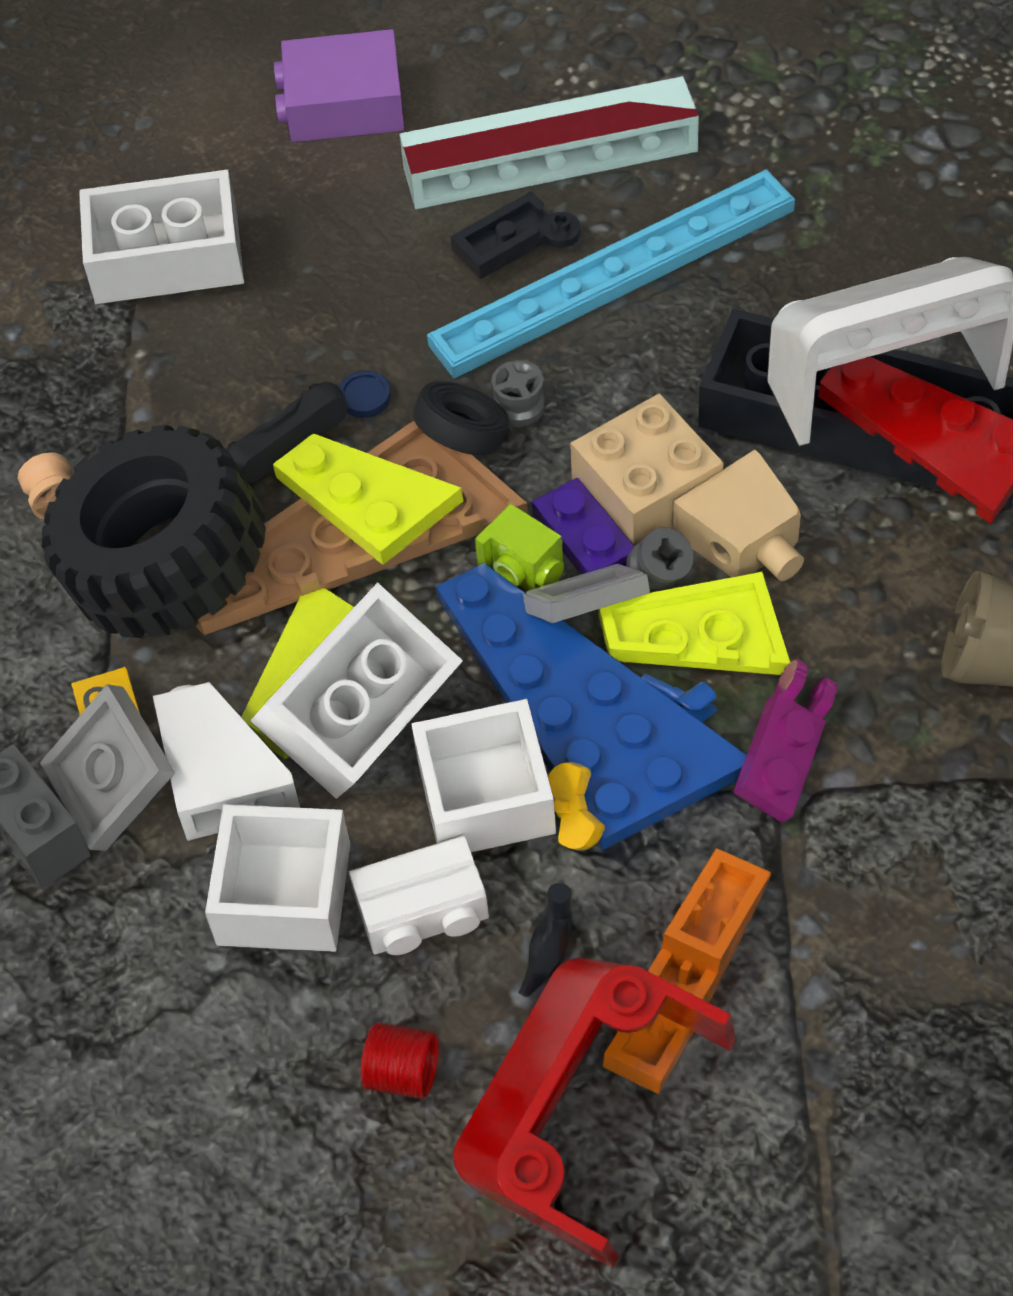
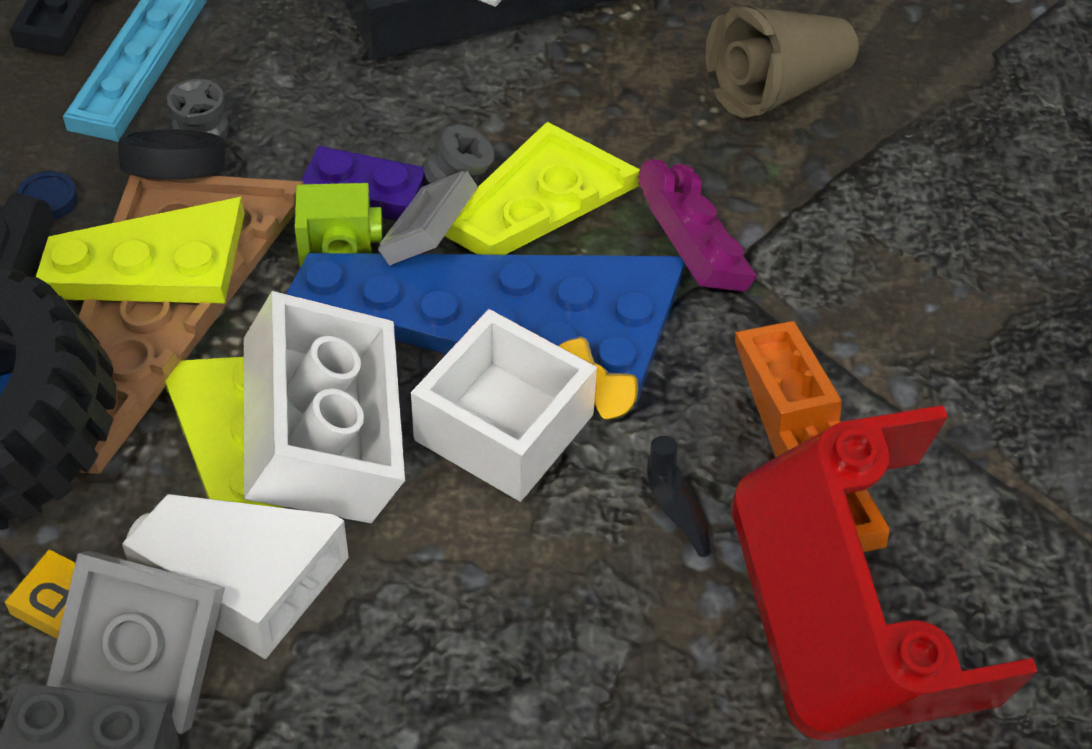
camera: 50 degrees left, 5 degrees down
white piece [205,804,350,952] -> none
white brick [349,835,489,955] -> none
red piece [361,1021,439,1100] -> none
tan brick [570,393,723,547] -> none
blue hand [641,673,718,722] -> none
tan torso [673,450,804,581] -> none

